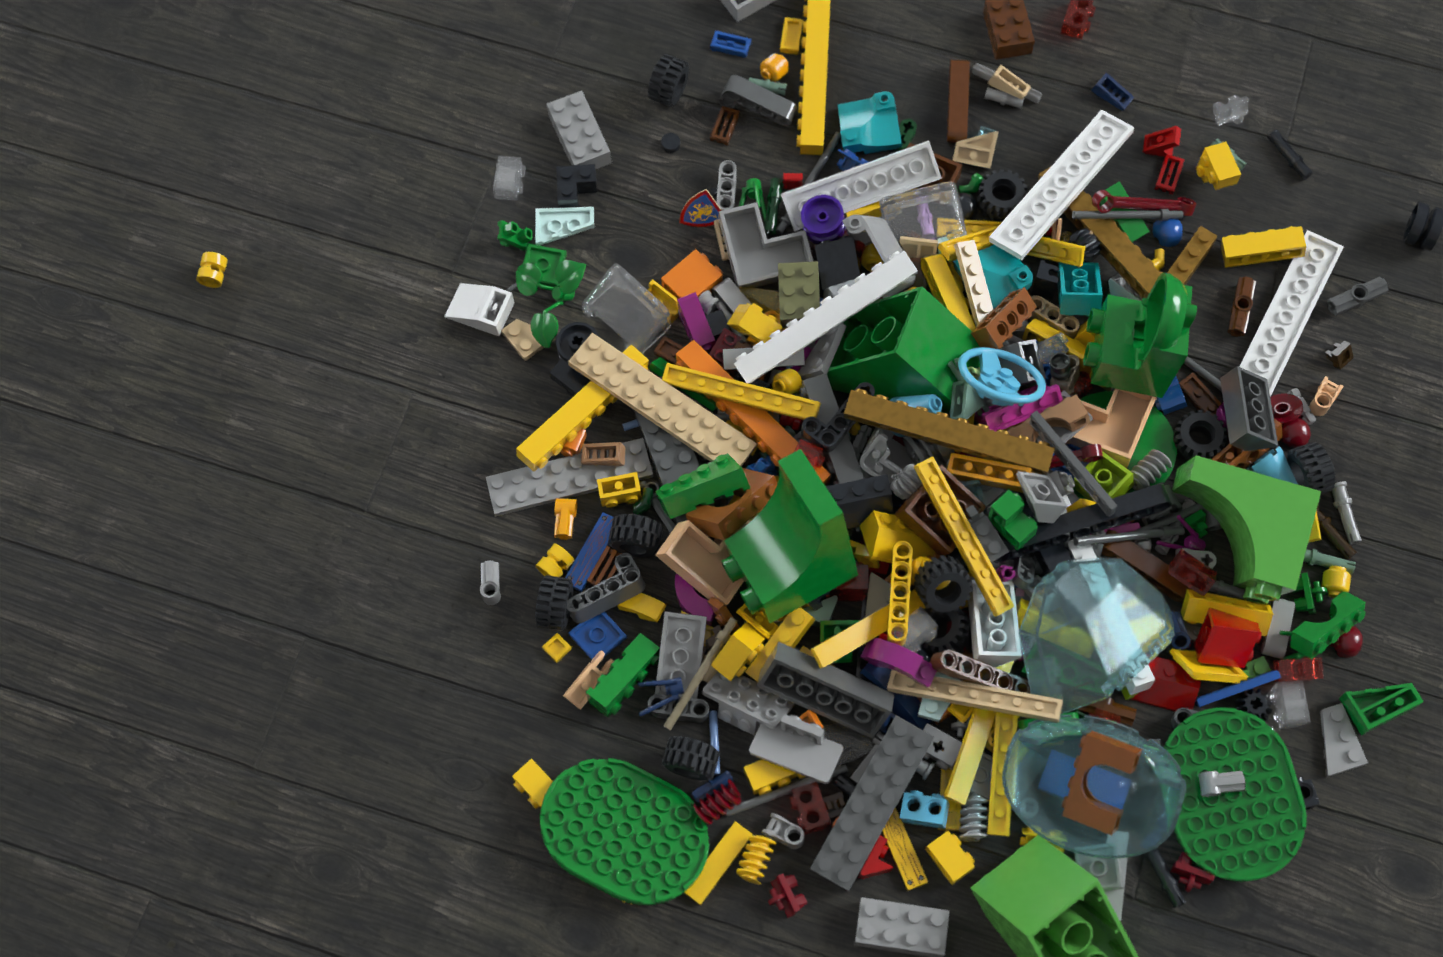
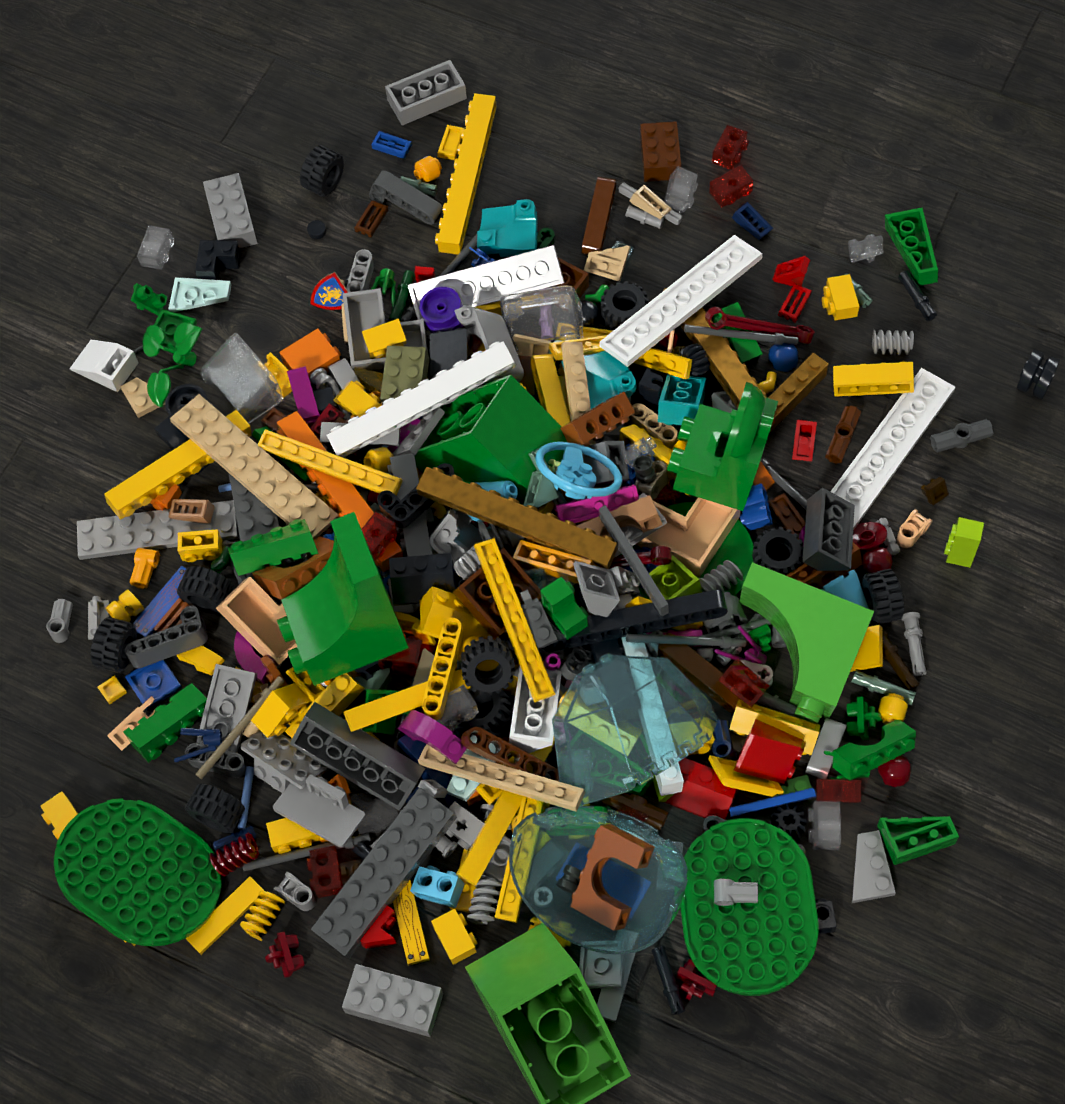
camera: 10 degrees right, 5 degrees down
none -> light grey hinge [88,596,109,640]
none -> yellow brick [362,319,407,359]
none -> light grey tile [418,780,448,798]
none -> pearl dark grey wheel [556,865,581,894]
none -> clear brick [664,166,698,213]
none -> clear red brick [709,165,753,208]
none -> red slope [792,420,817,461]
none -> light grey piece [872,330,914,355]
none -> green wedge [885,208,938,286]
none -> lime wedge [944,517,984,568]

